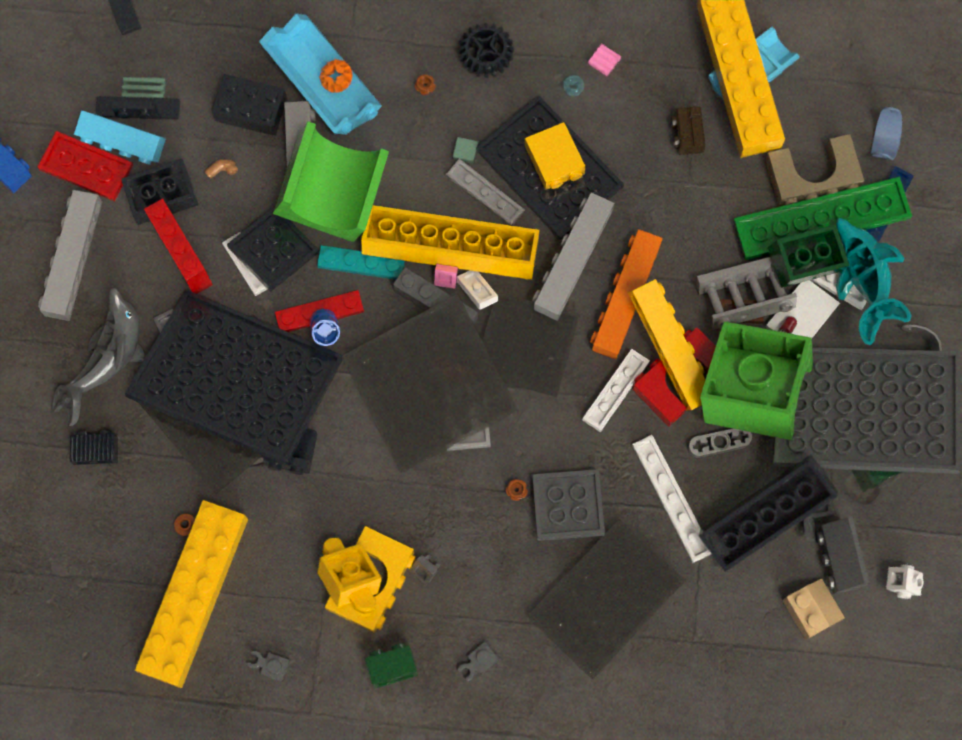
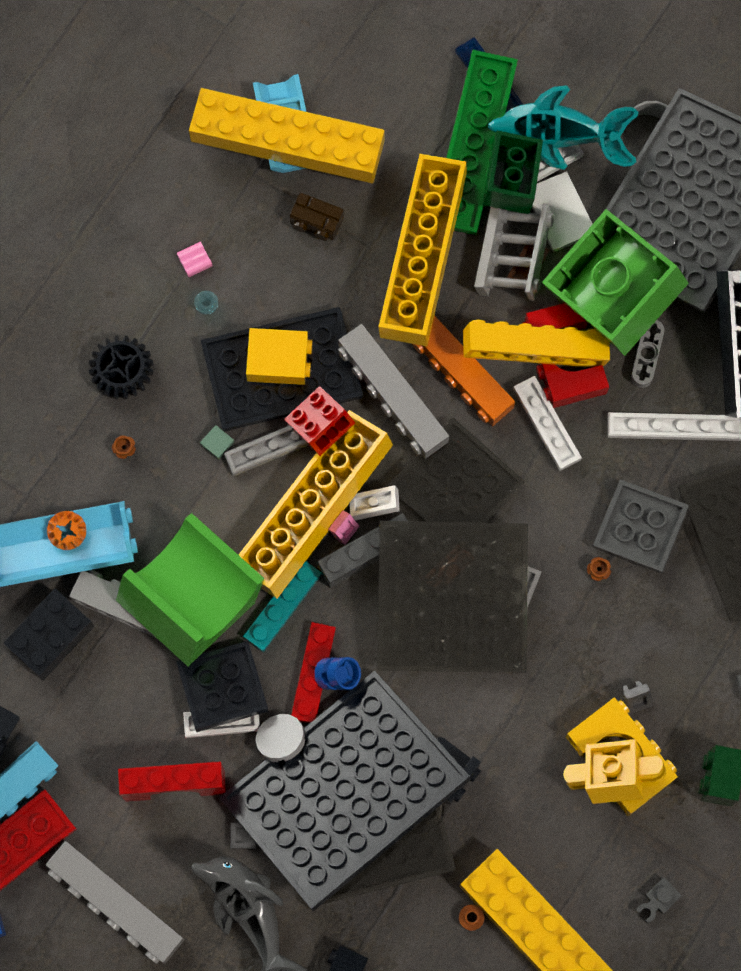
camera: 65 degrees left, 0 degrees up
black brick [121,159,199,225] -> none
medium nougat arm [205,160,238,179] -> none
dark tan arch [765,134,864,206] -> none
dark red piece [779,316,797,334] -> none
sand blue piece [871,107,902,160] -> none
none -> tile [255,714,305,762]
none -> red brick [284,386,355,456]
none -> yellow brick [378,154,467,346]

